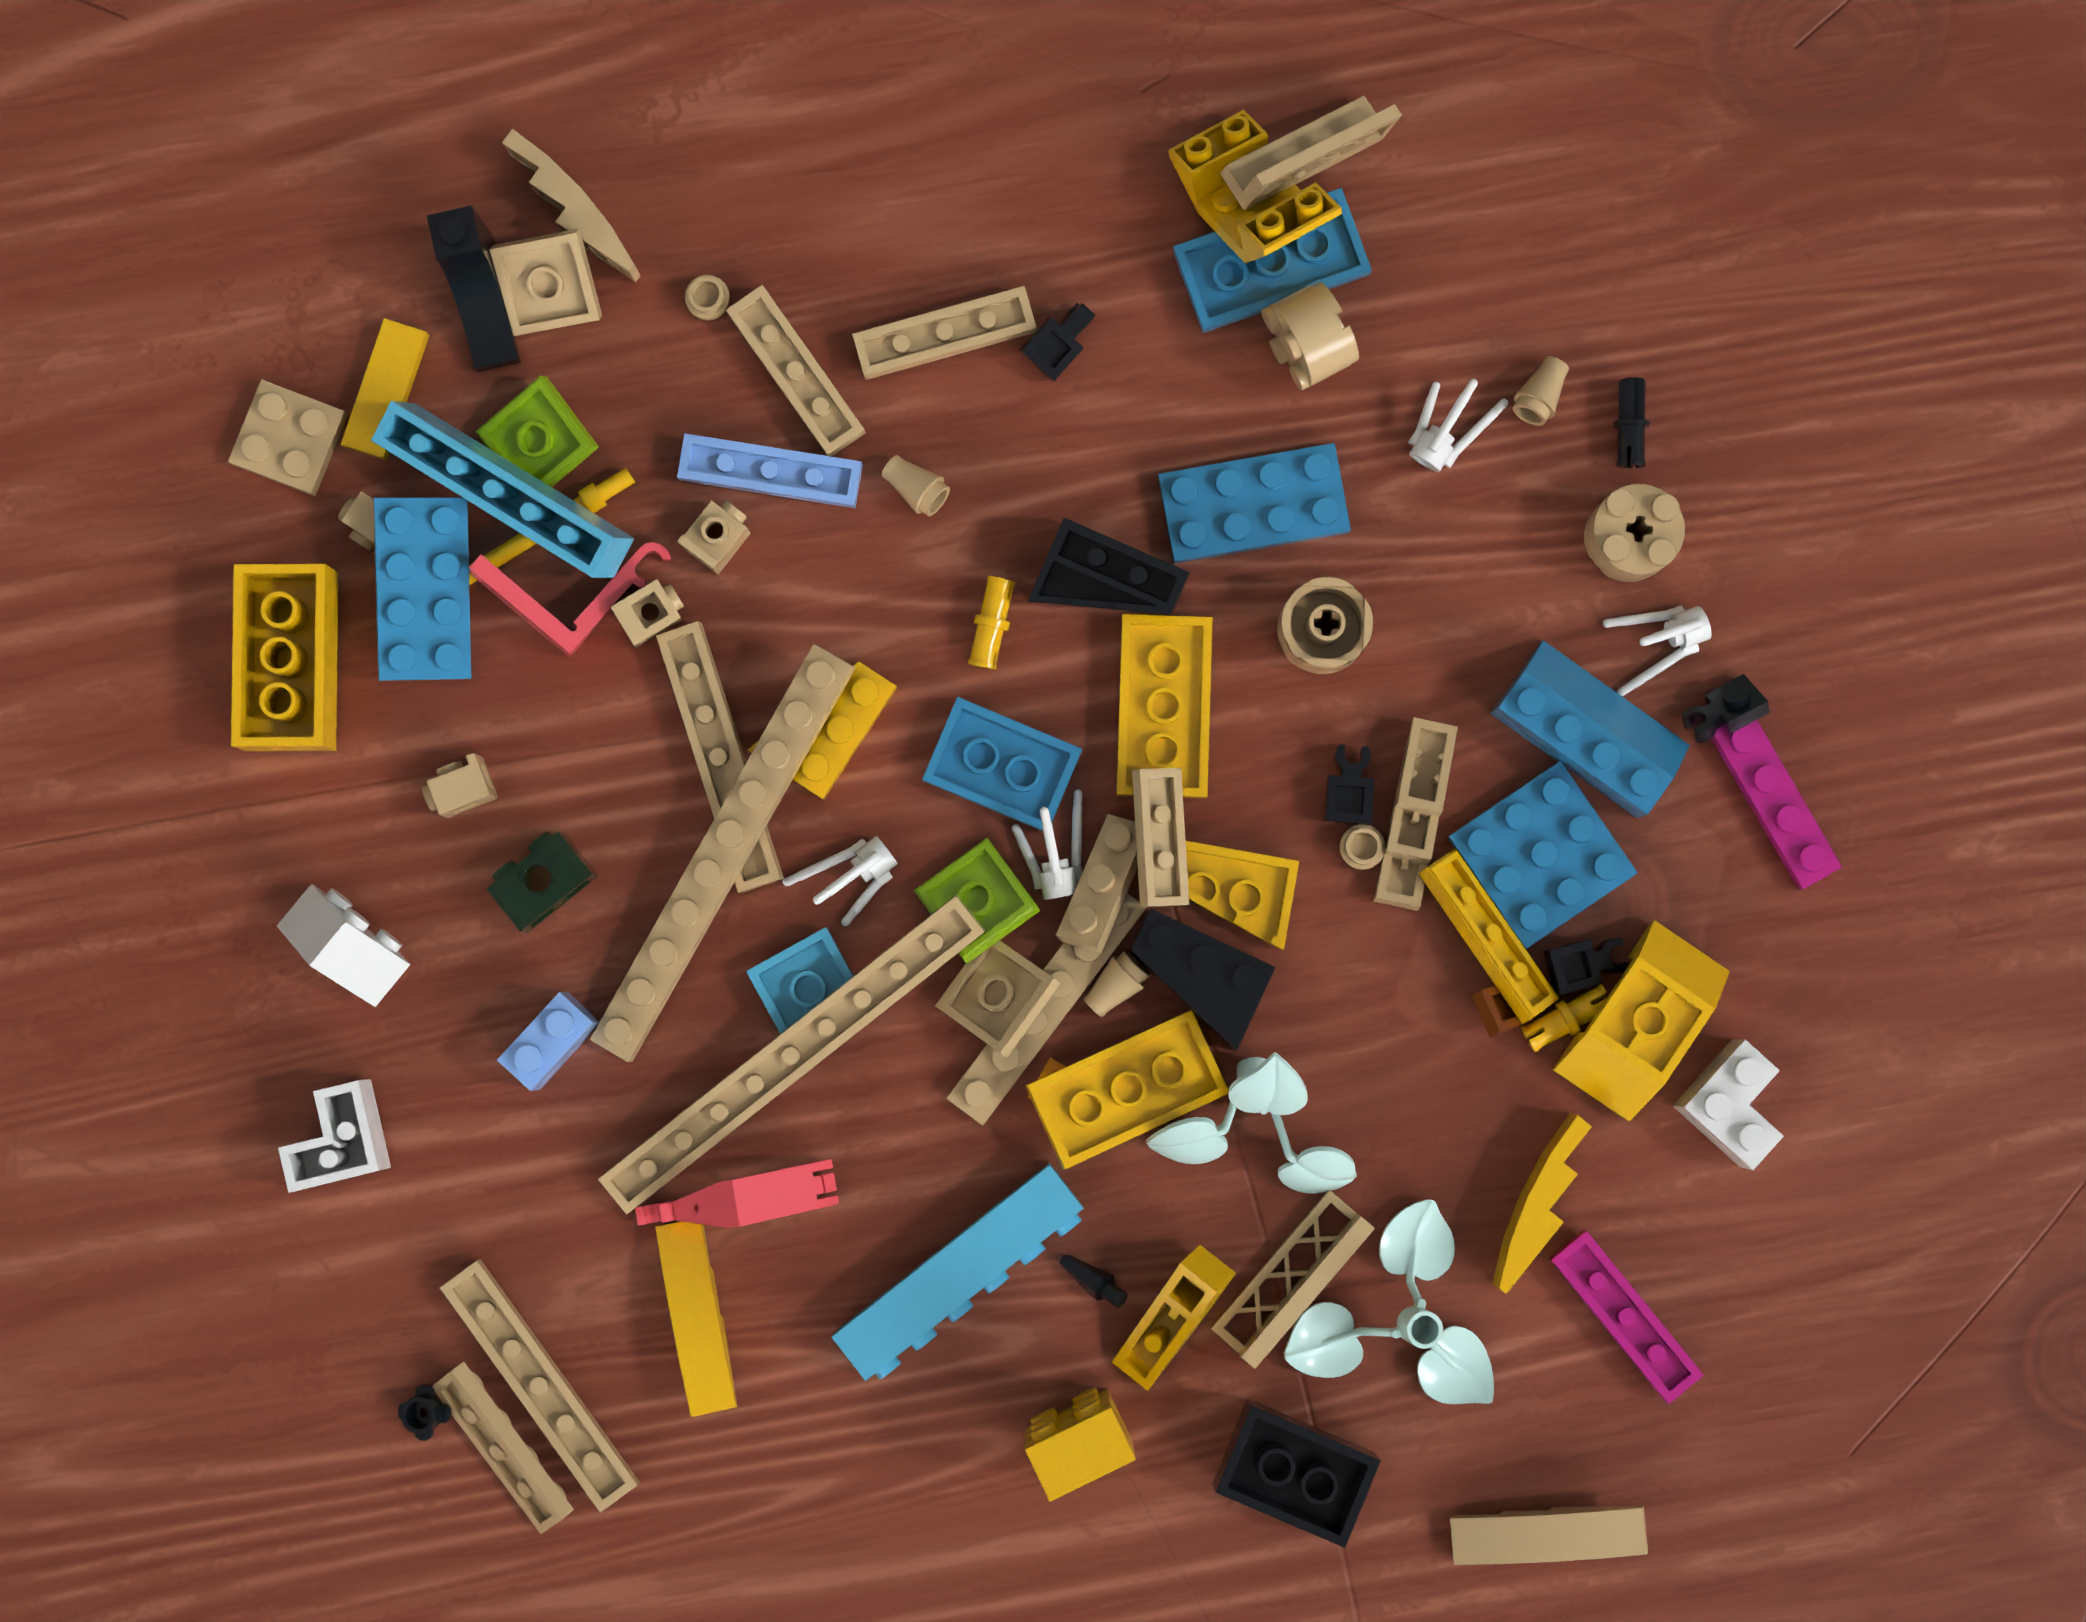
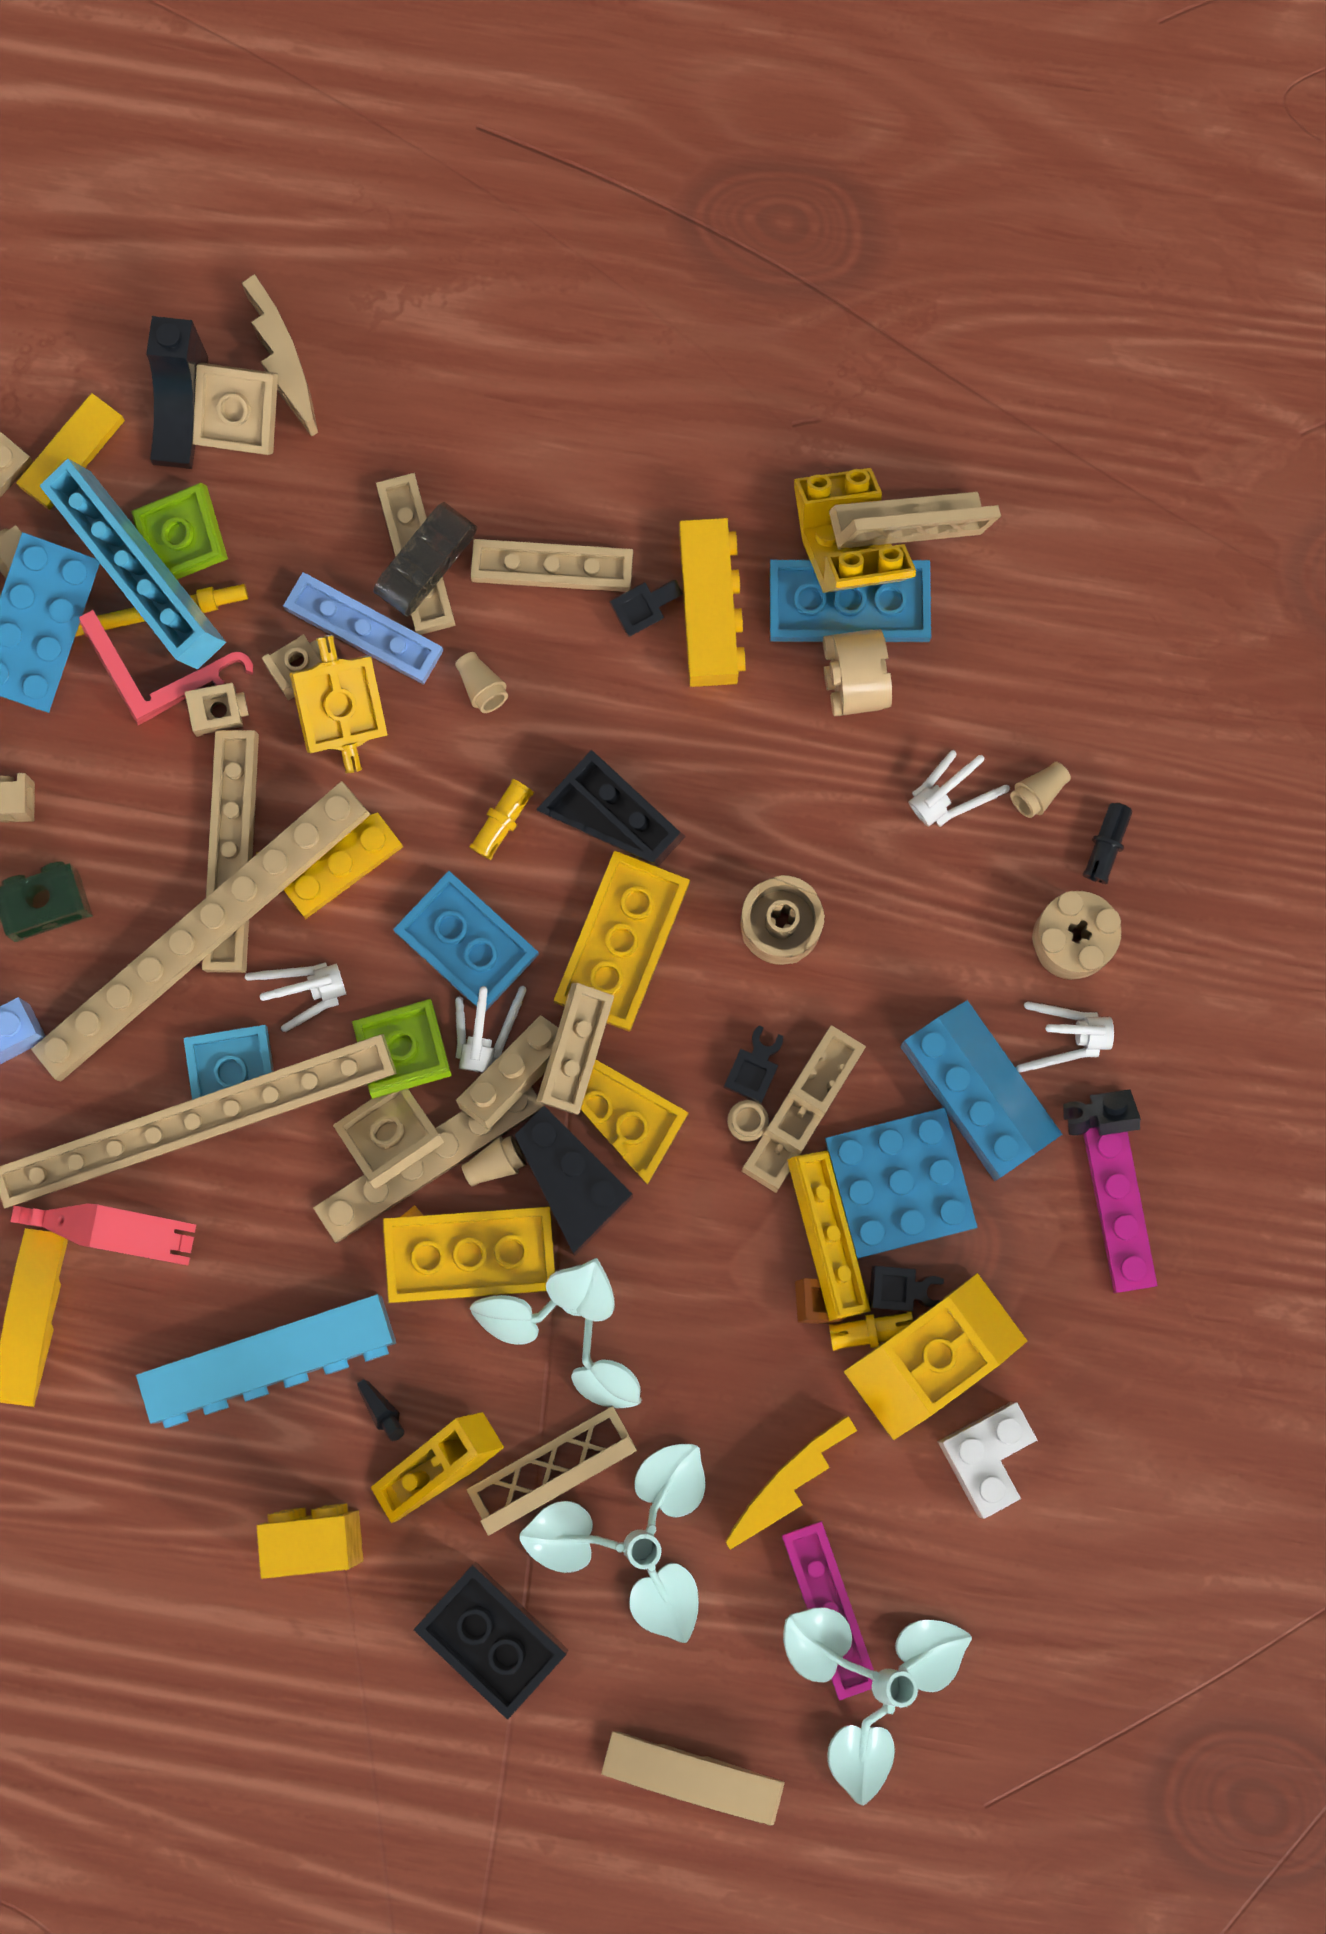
camera: 20 degrees right, 5 degrees down
tan plate [685,275,730,320] -> none
dark azure plate [1158,443,1351,564] -> none
none -> yellow plate [290,635,388,773]
none -> clear smoke beam [373,502,477,617]
none -> yellow brick [679,518,746,687]
none -> light aqua plant [783,1607,972,1805]

